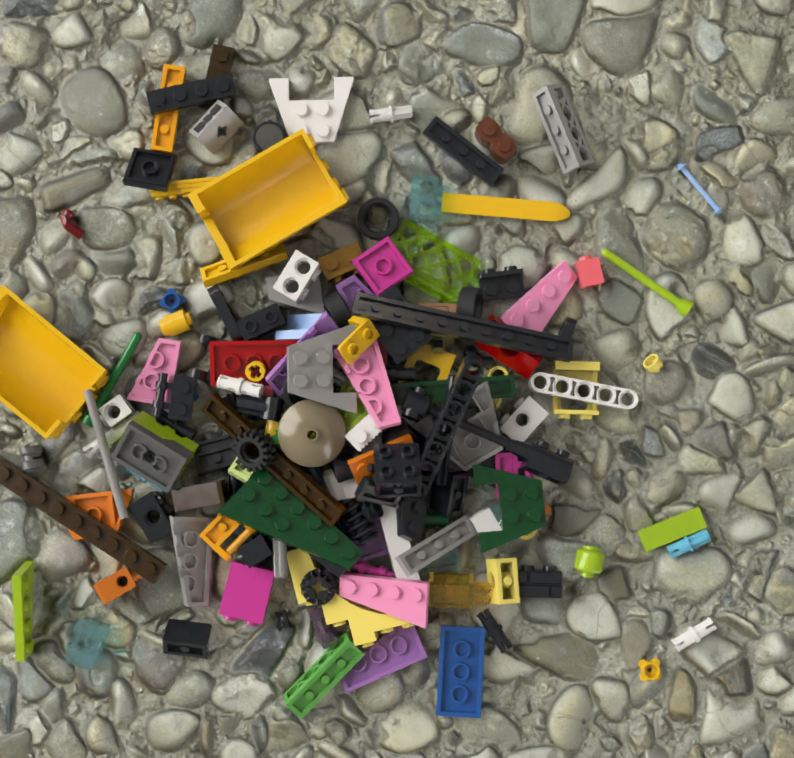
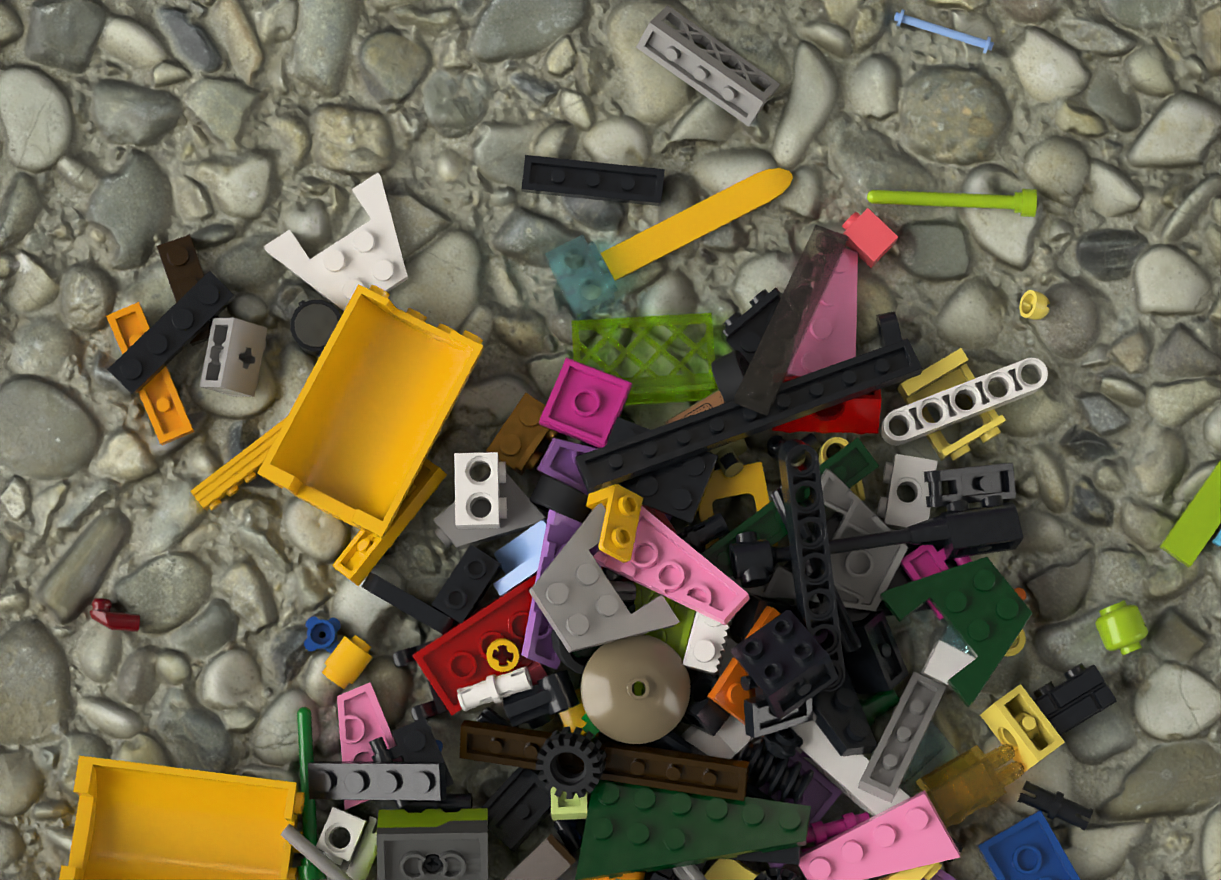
camera: 30 degrees left, 5 degrees down
black plate [123,147,177,192] -> none
black tyre [357,197,399,241] -> none
white axle [369,105,413,124] -> none
copper brick [474,117,517,165] -> none
none -> plate [308,761,447,801]
none -> clear smoke plate [734,224,849,416]
none -> black plate [924,463,1016,507]

